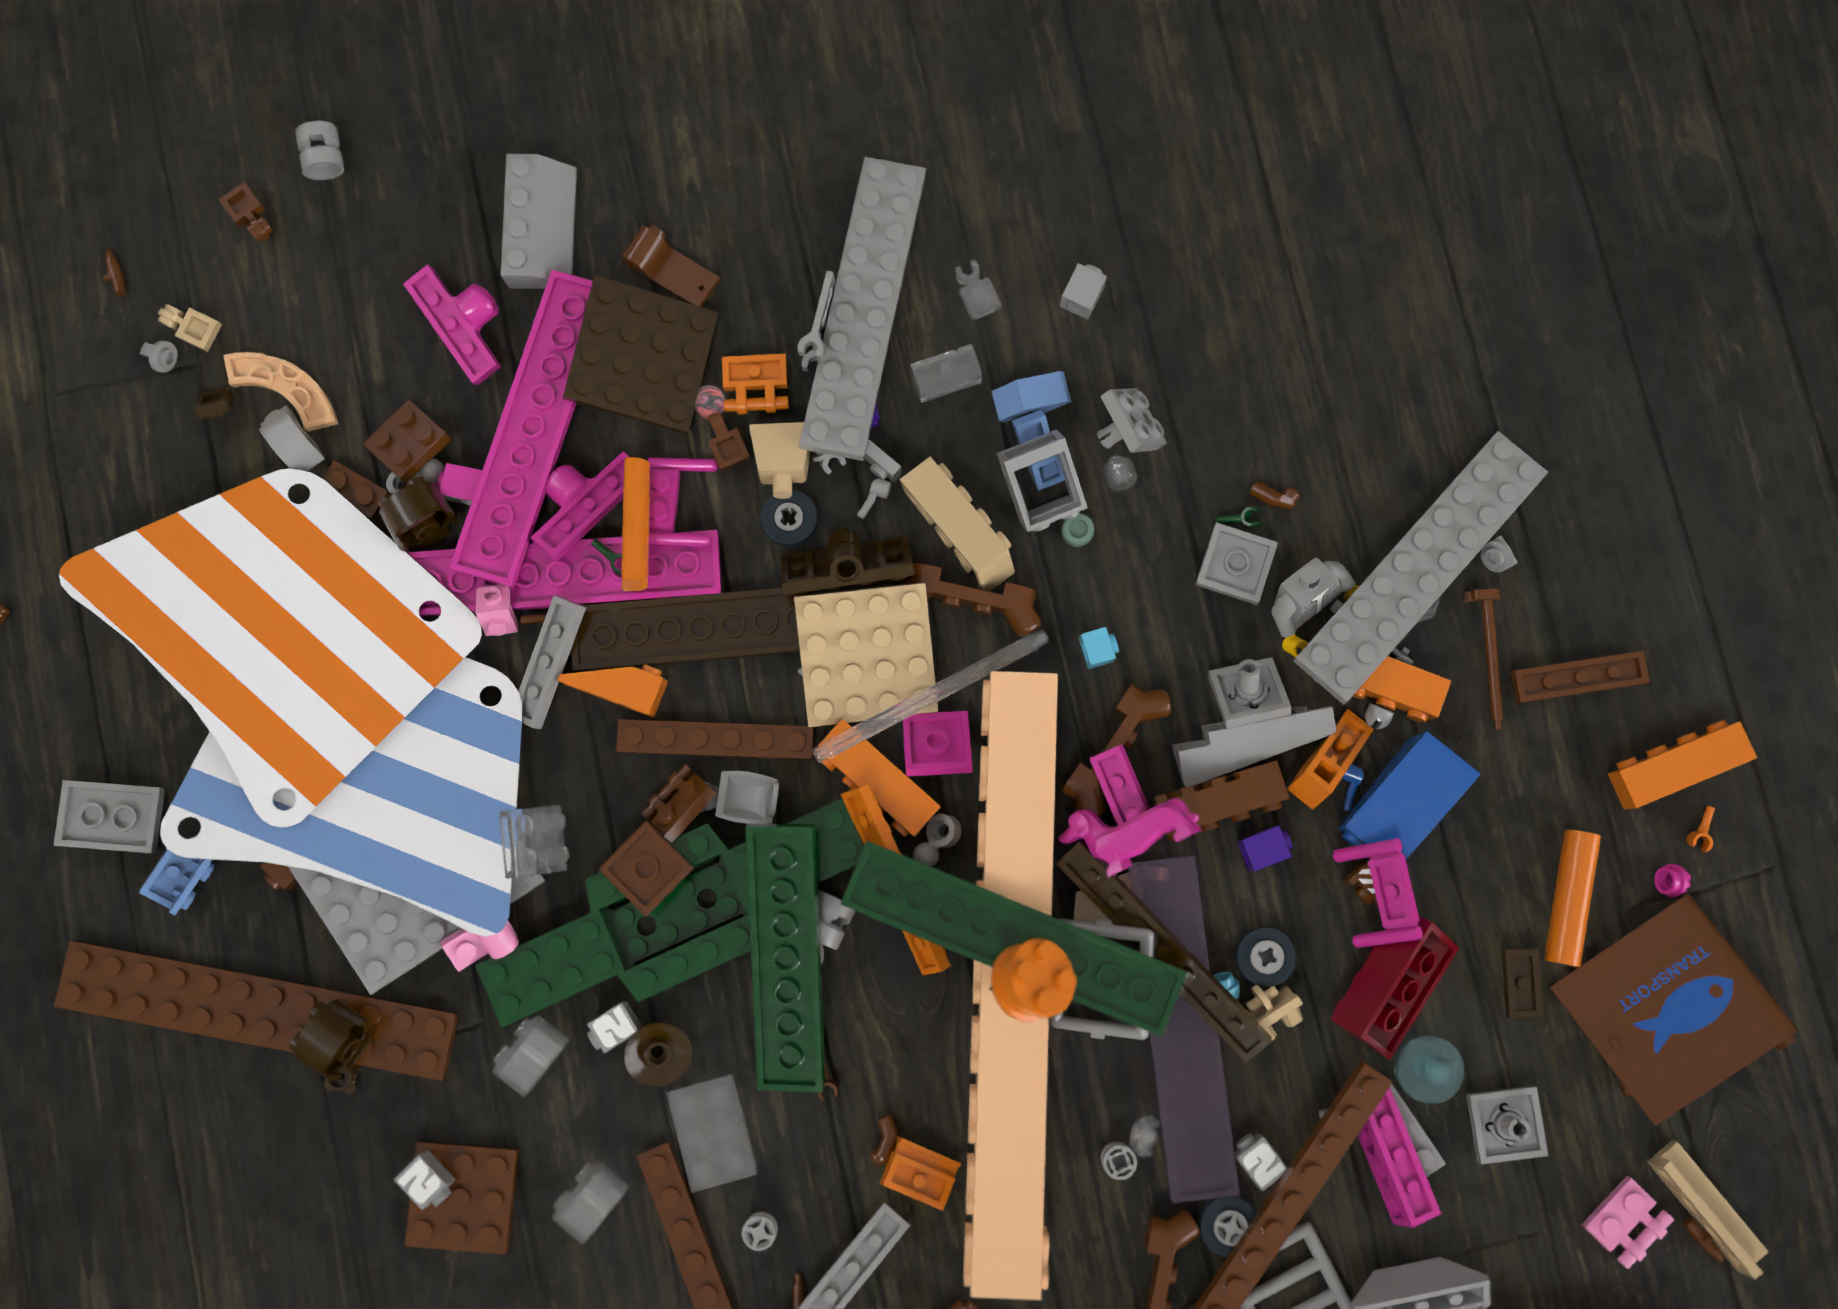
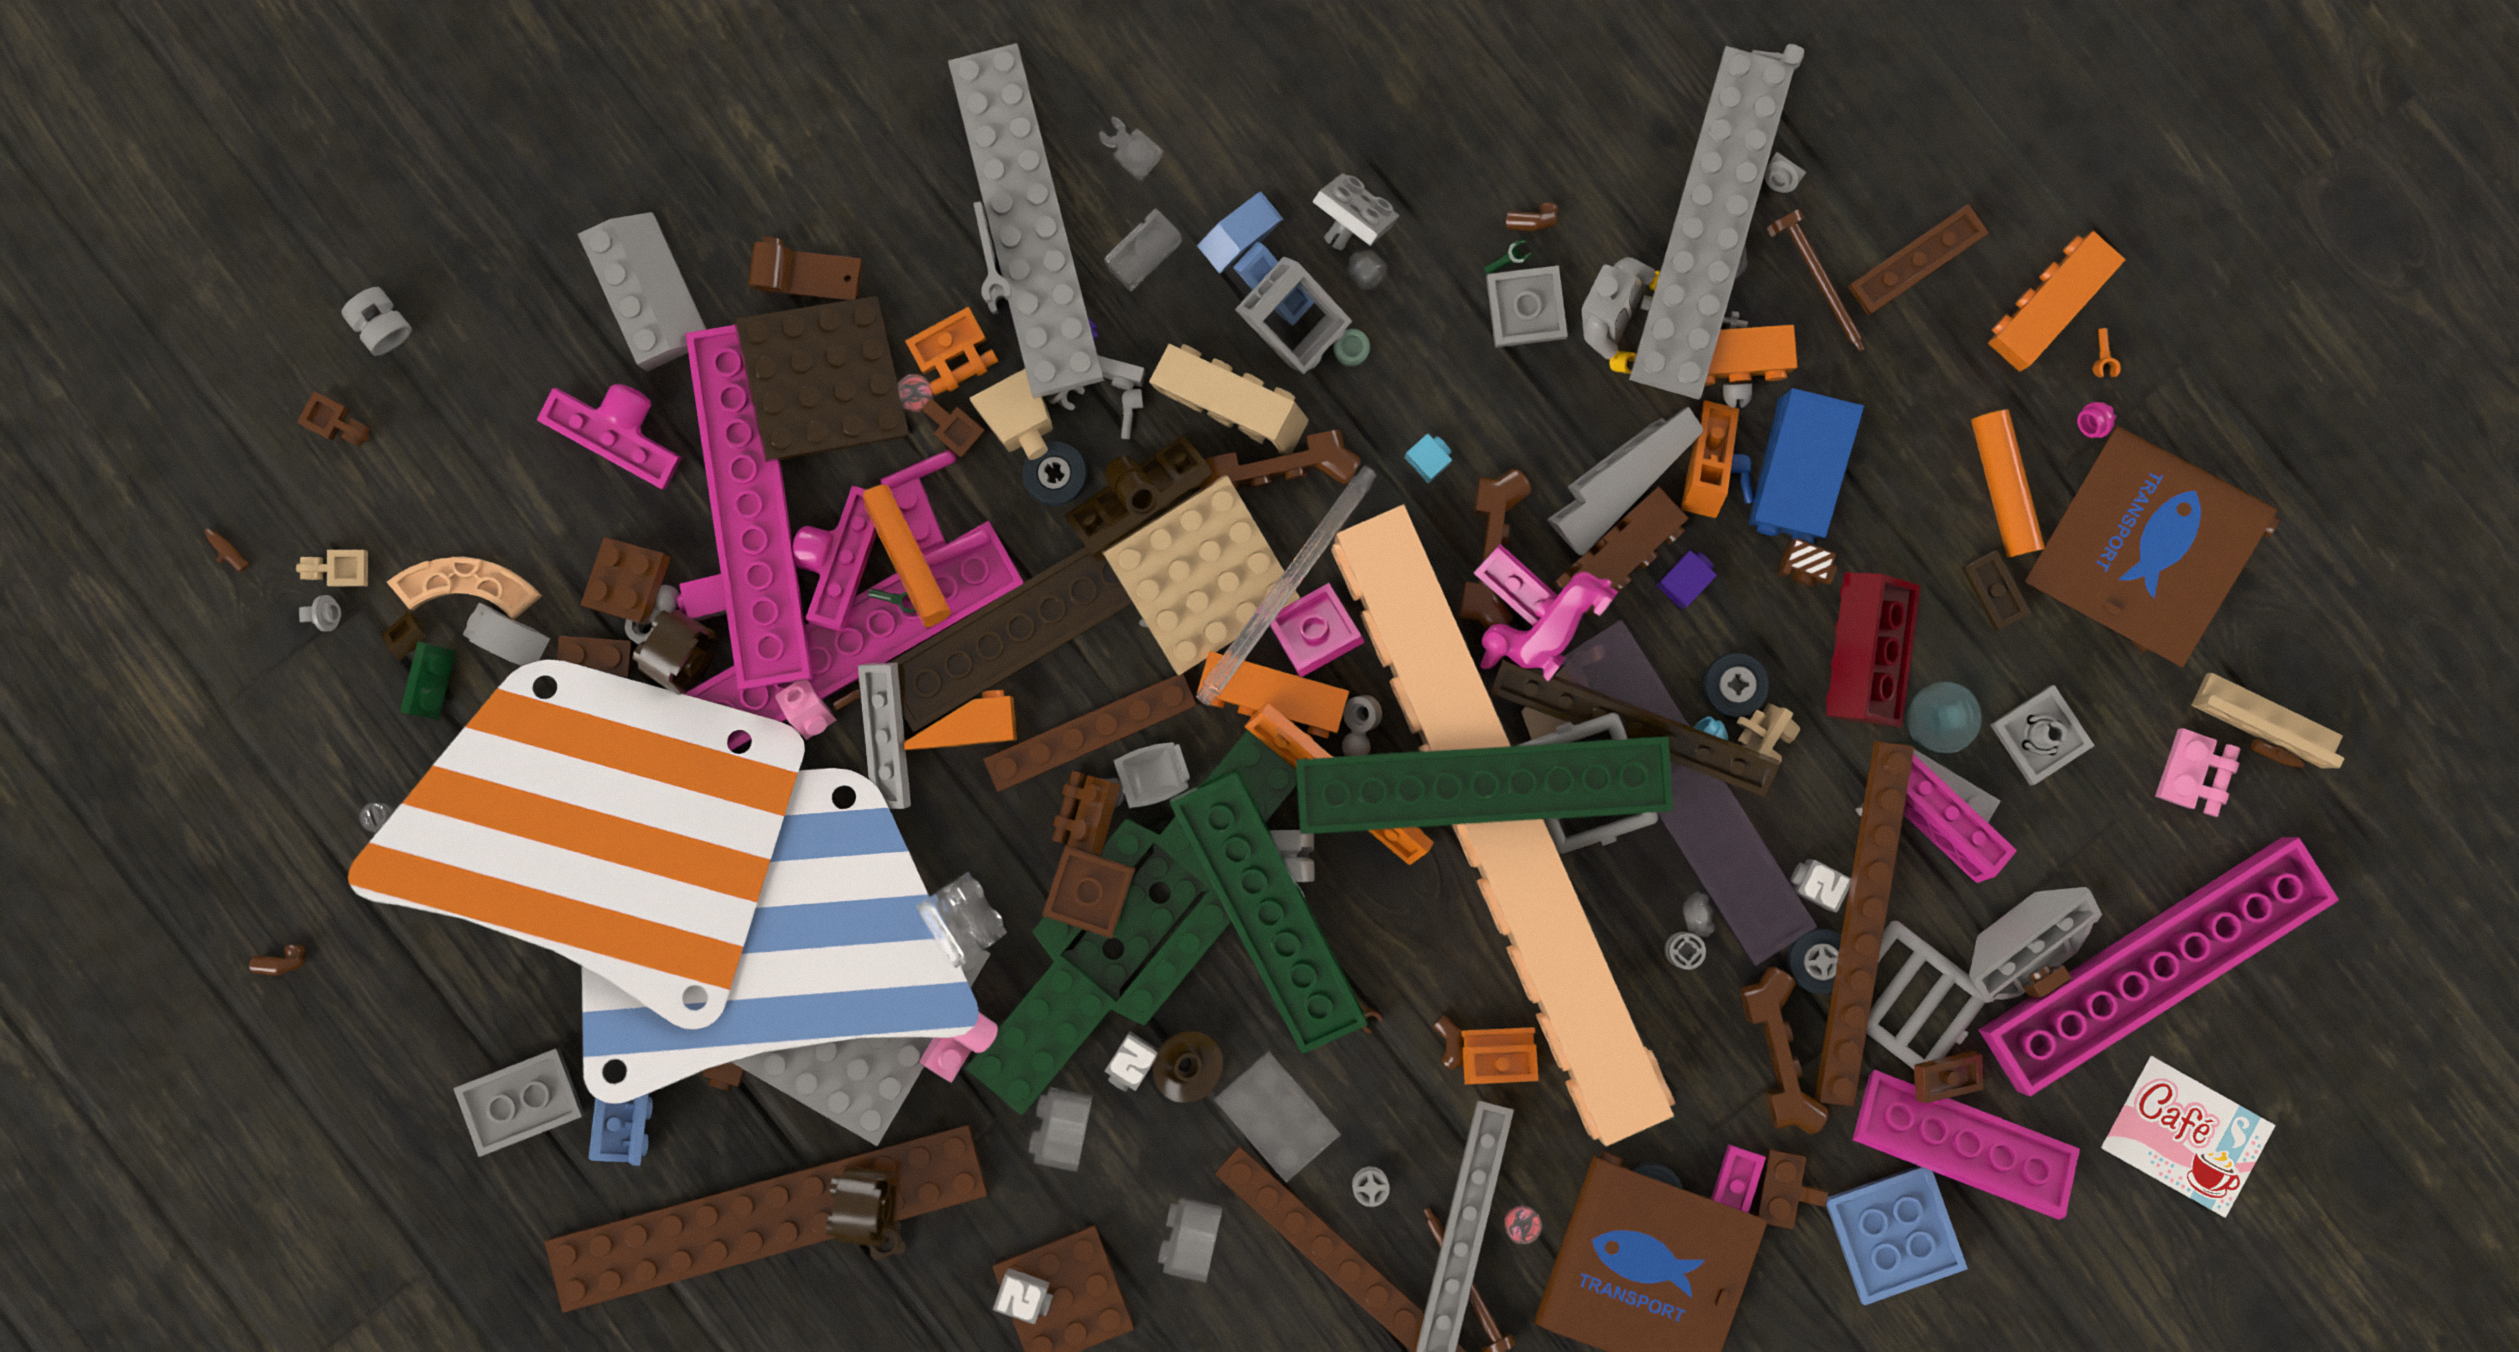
camera: 30 degrees left, 5 degrees up
orange wheel [990,939,1077,1023] -> none
light grey brick [1060,263,1107,319] -> none
light grey plate [1209,657,1291,729] -> none
dark pink plate [1333,838,1423,948] -> none
none -> clear hinge [359,803,392,832]
none -> dark green plate [400,641,456,720]
none -> light grey hand [1752,44,1804,70]

